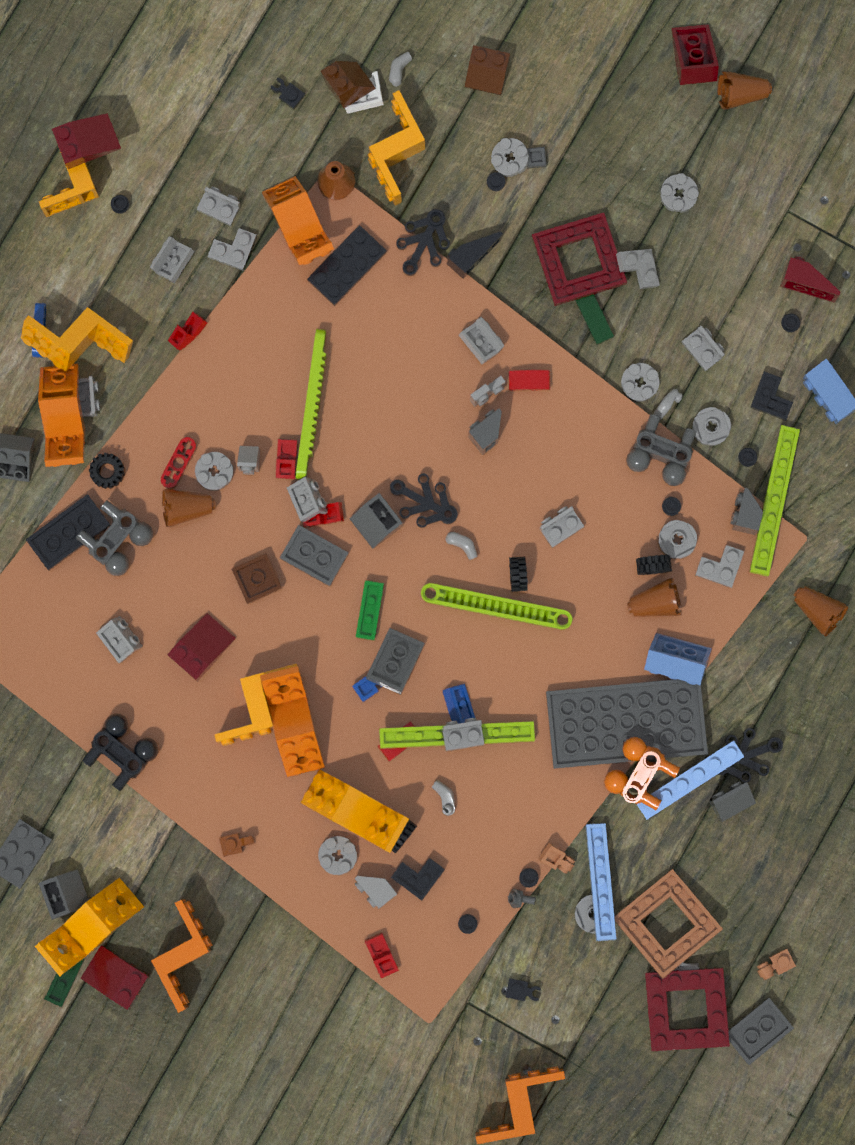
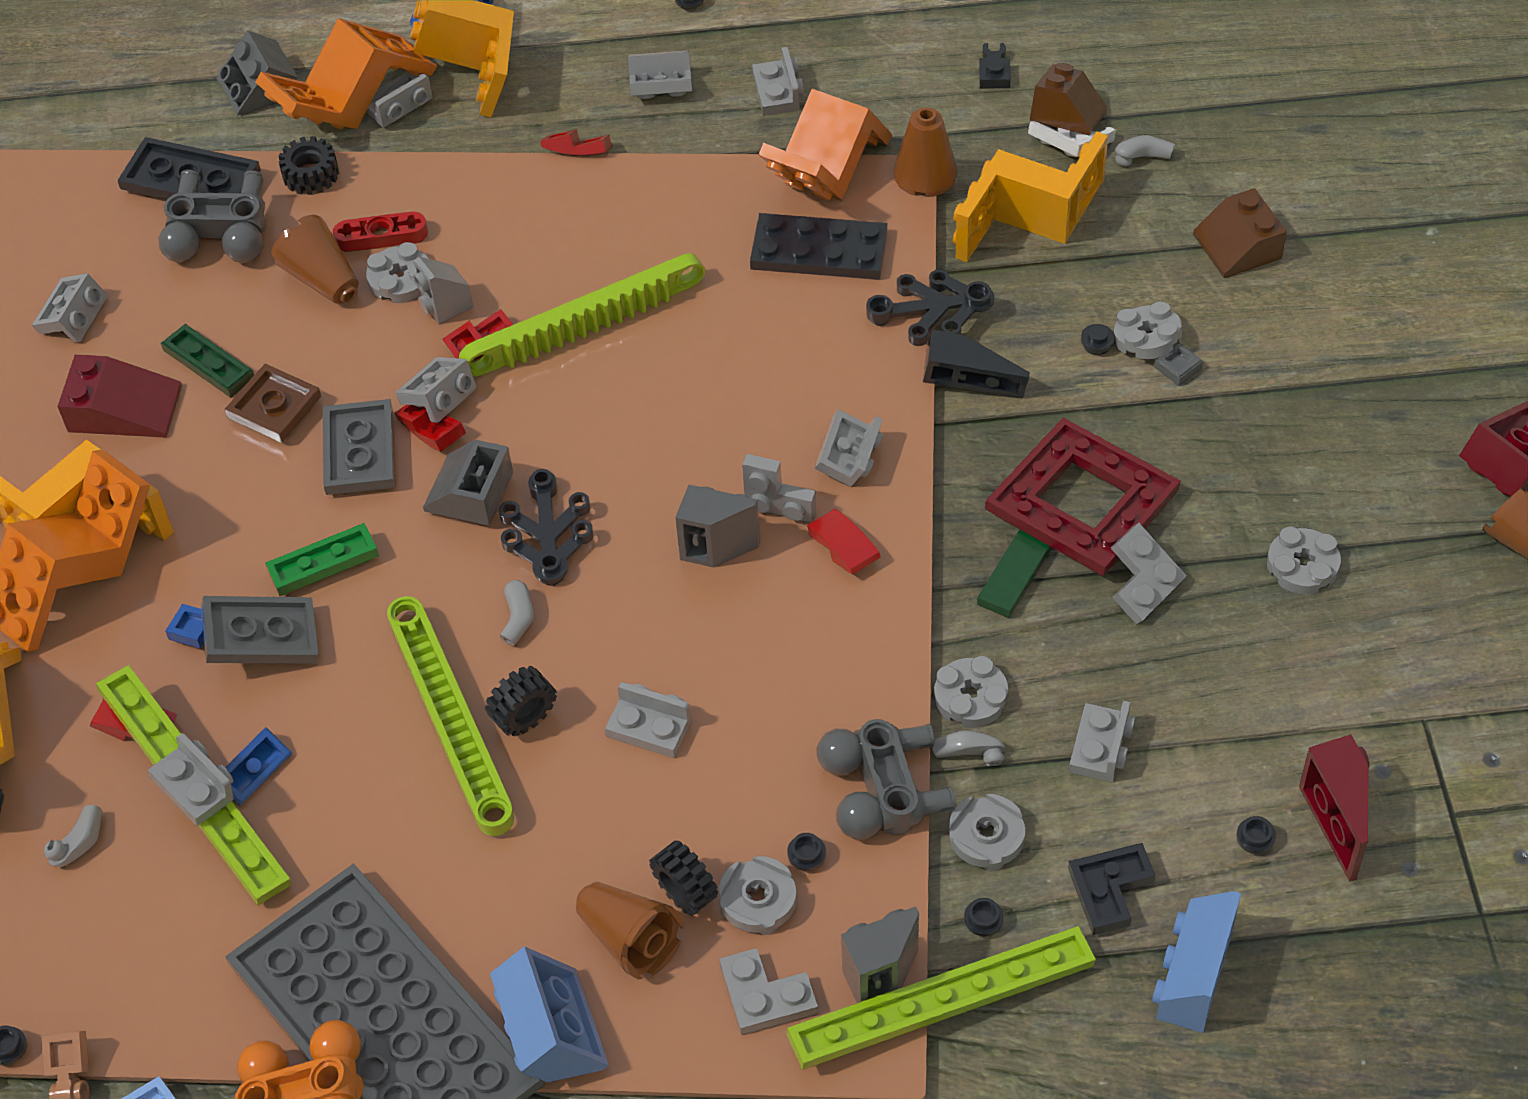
camera: 55 degrees right, 30 degrees down
light grey plate [208,228,257,271] -> none
none -> dark green tile [161,324,254,398]

